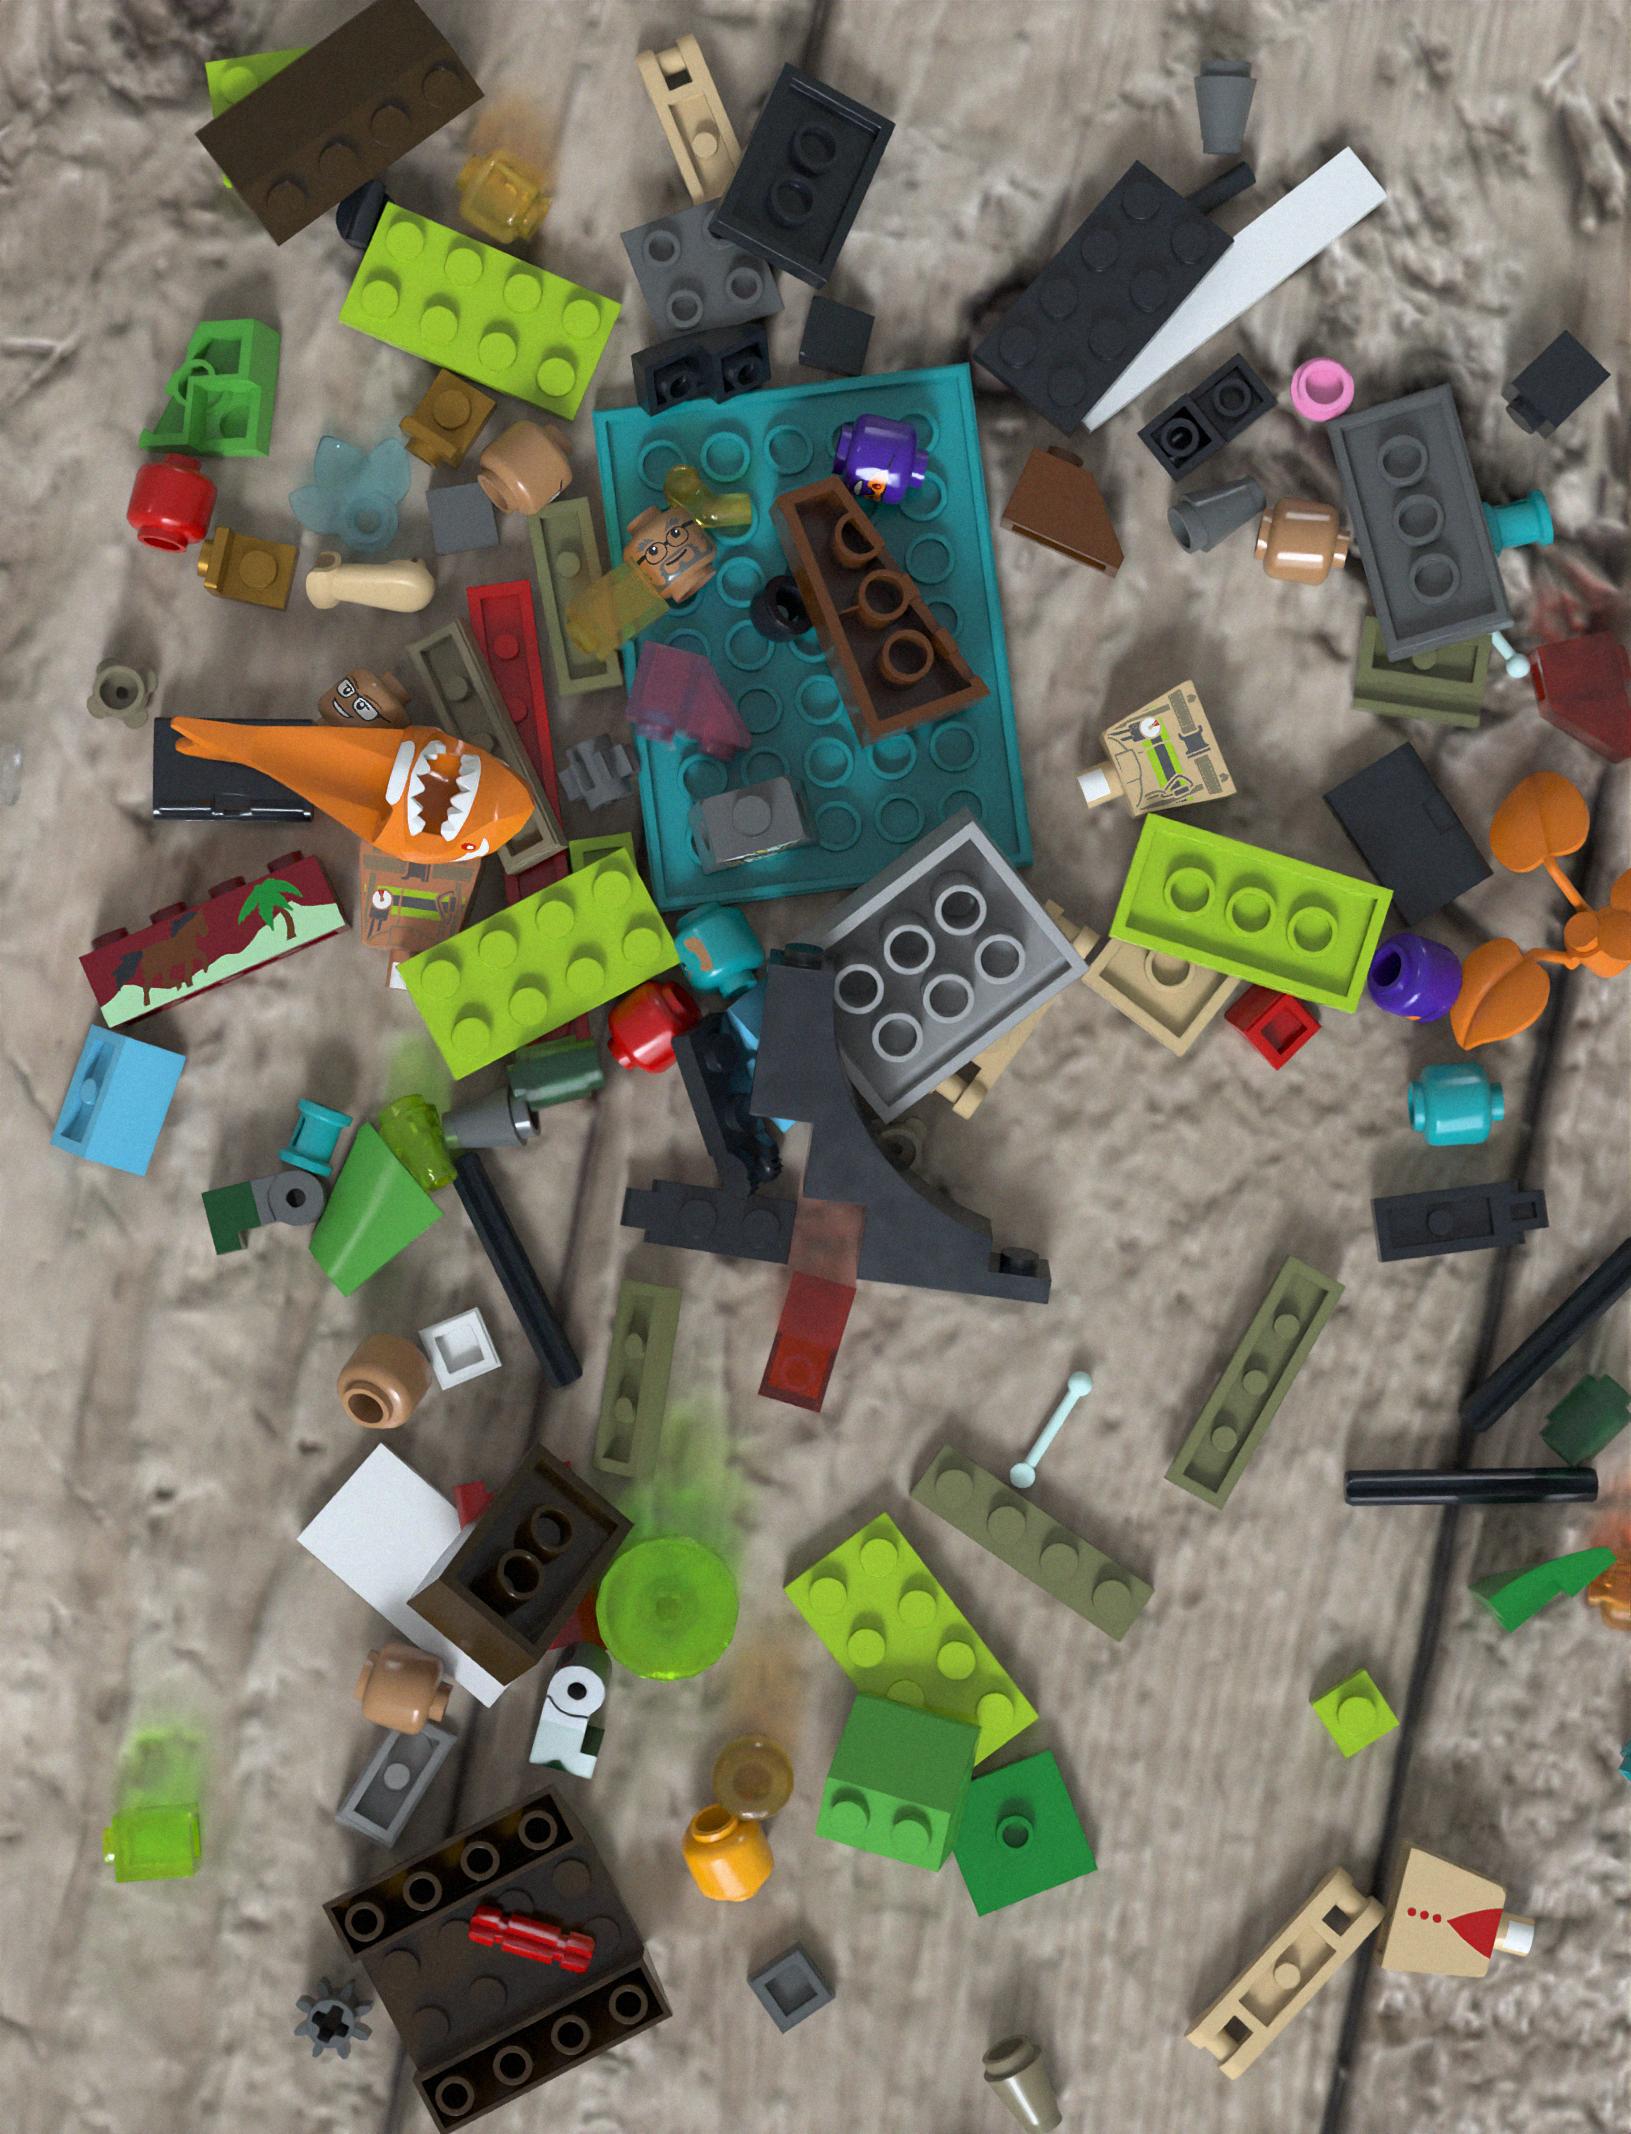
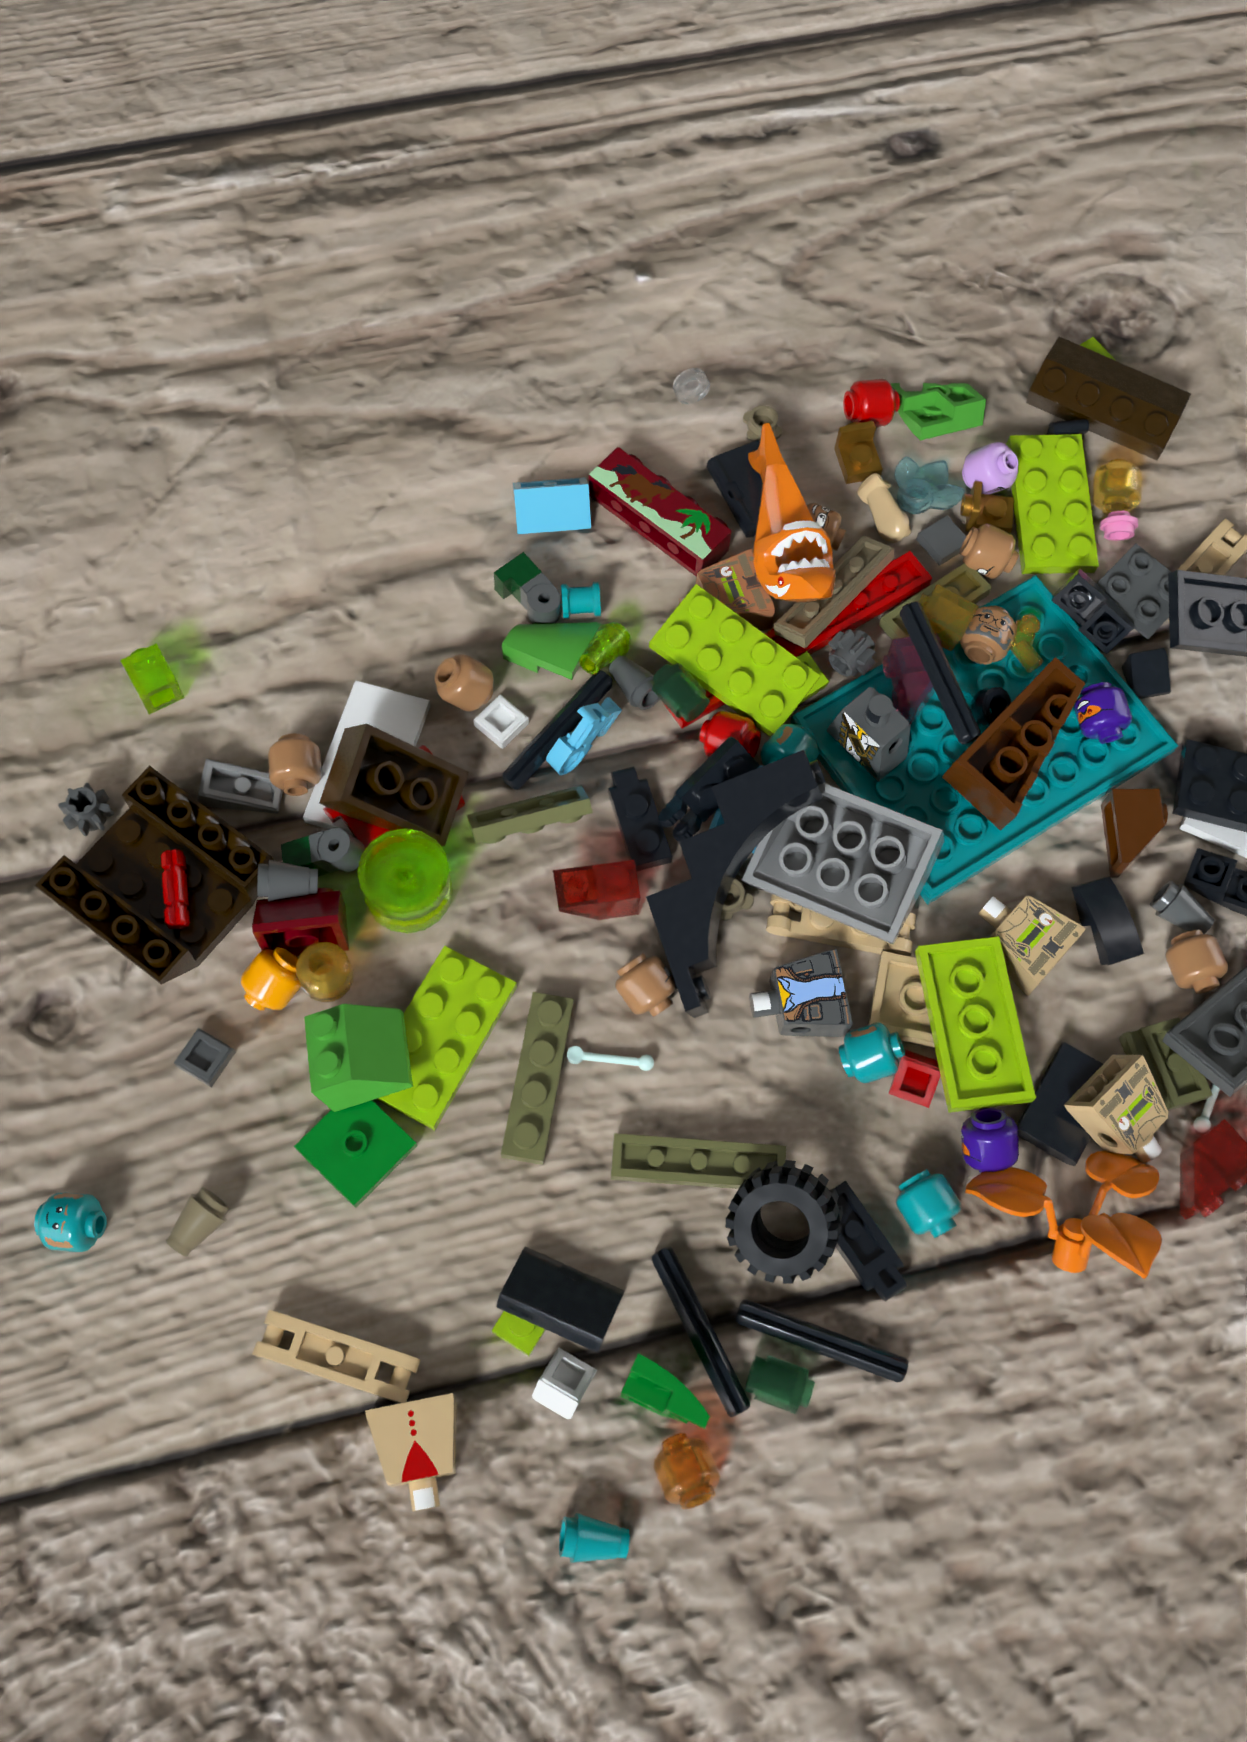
camera: 60 degrees right, 20 degrees down
none -> dark red slope [252,888,349,957]
none -> dark grey cone [257,860,318,901]
none -> black piece [496,1246,625,1353]
none -> white slope [532,1347,597,1419]
none -> medium azure piece [546,697,622,776]
none -> medium nougat head [615,953,677,1017]
none -> black tyre [725,1160,843,1284]
none -> torso [749,949,853,1037]
none -> teal head [839,1022,905,1083]
none -> black axle [900,601,981,744]
none -> lavender head [962,442,1018,495]
none -> tan torso [1064,1054,1168,1162]
none -> black slope [1071,876,1144,965]
none -> bright pink plate [1100,511,1138,541]

